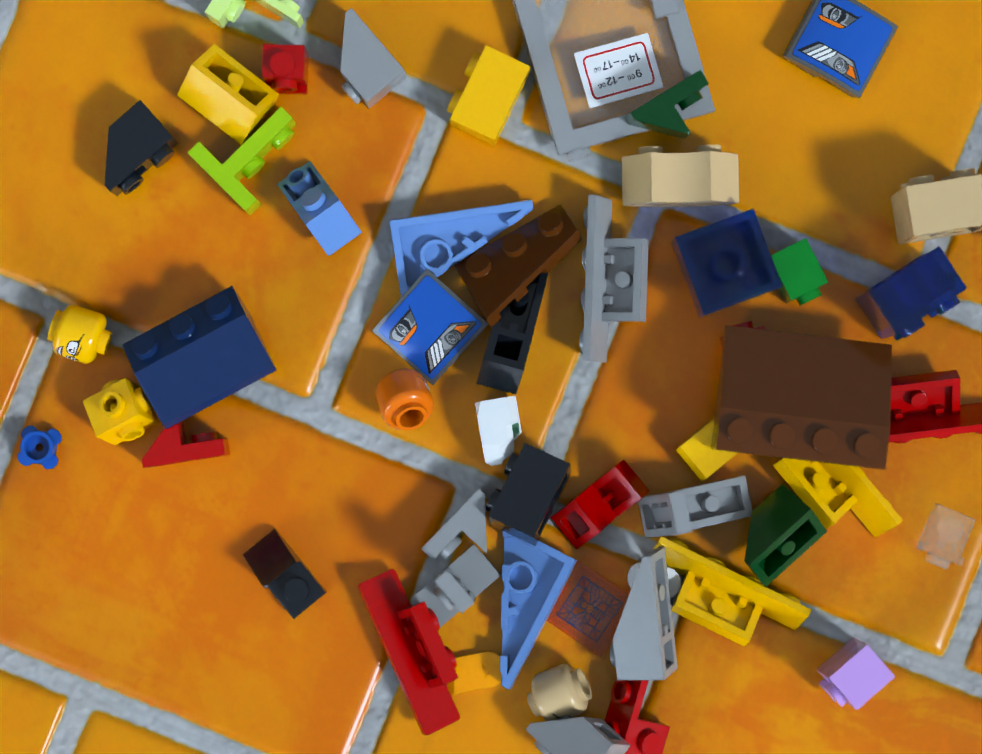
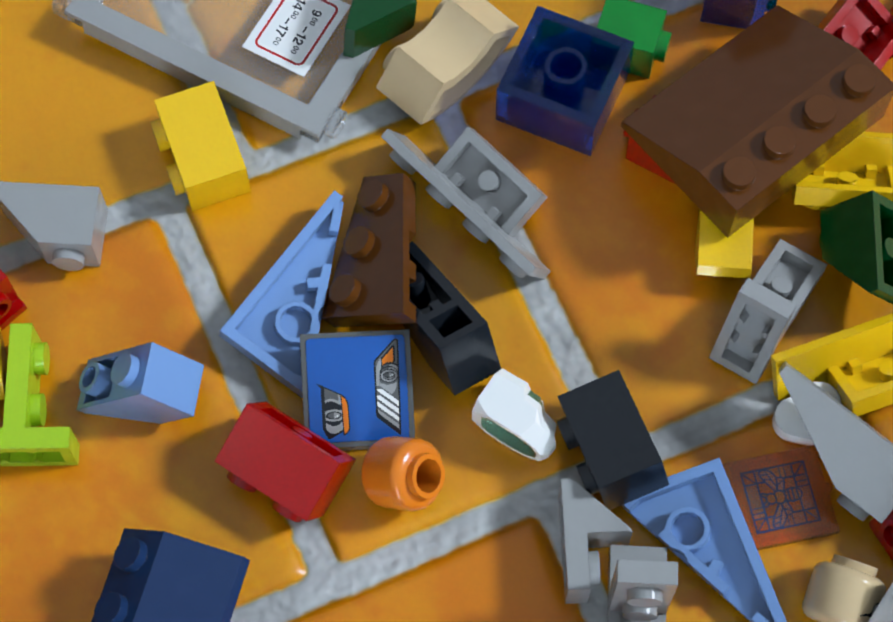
camera: 50 degrees left, 20 degrees down
red slope [551,459,650,550] -> none
none -> red brick [215,401,356,522]

